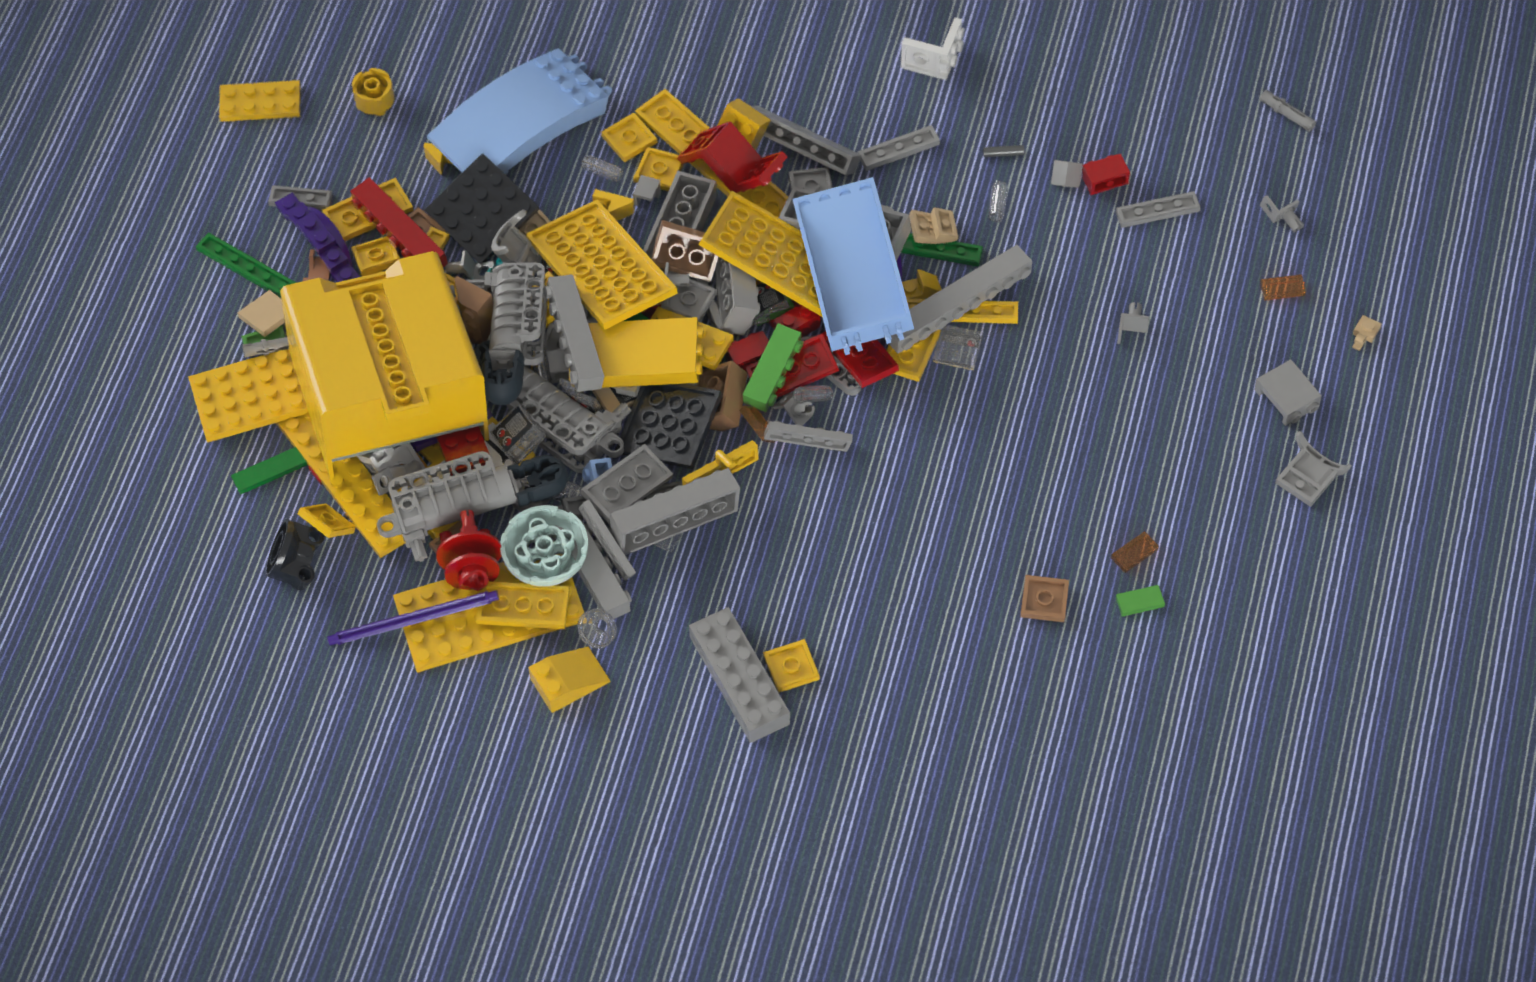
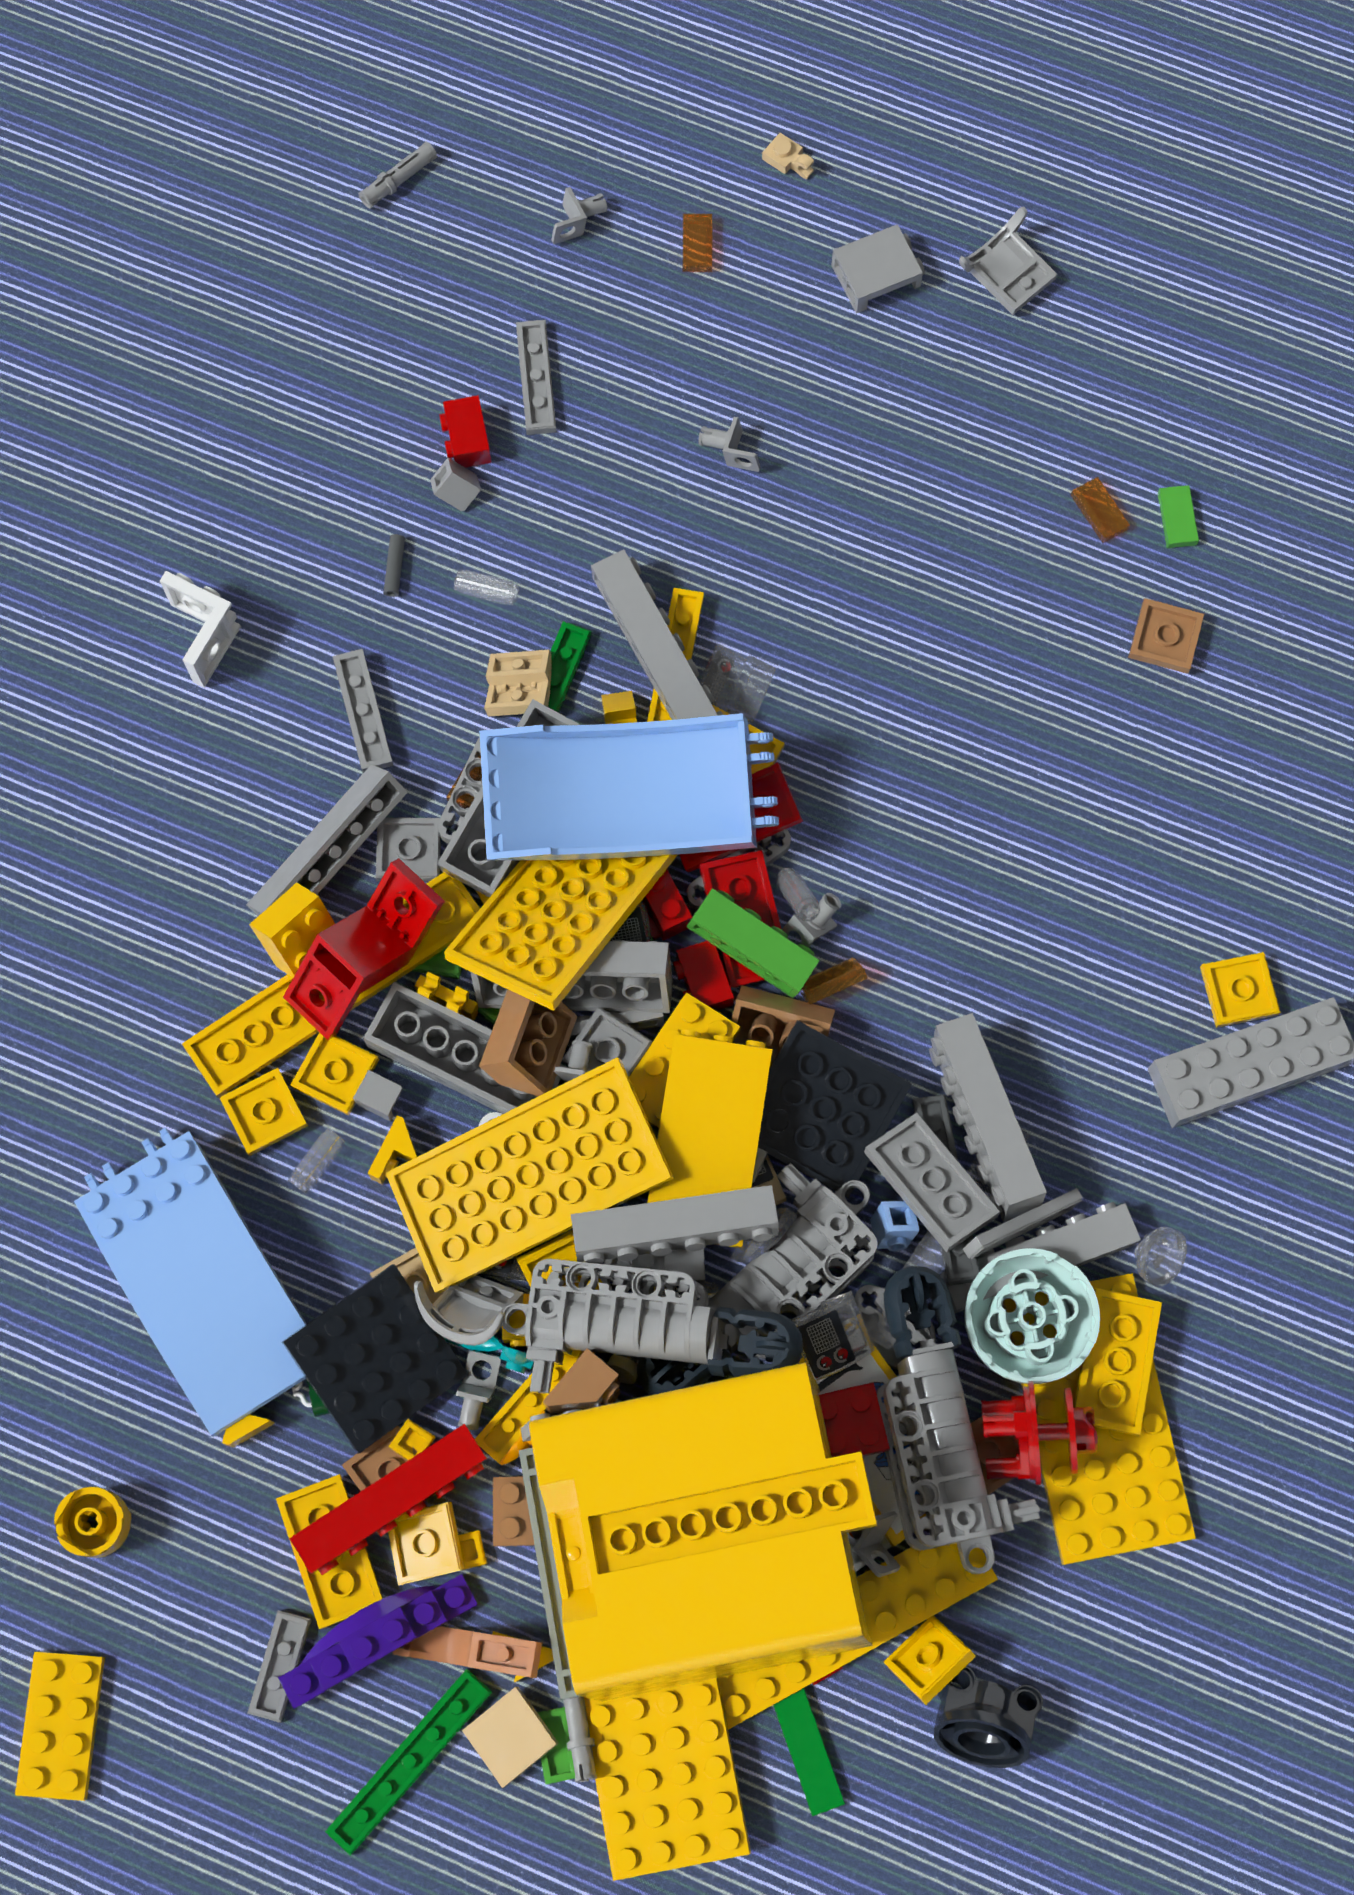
camera: 85 degrees left, 15 degrees up
dark purple piece [327,590,499,646] -> none
yellow slope [528,647,610,713] -> none
yellow plate [682,440,759,485] -> none
light grey plate [764,421,853,452] -> none
none -> yellow plate [414,971,478,1021]

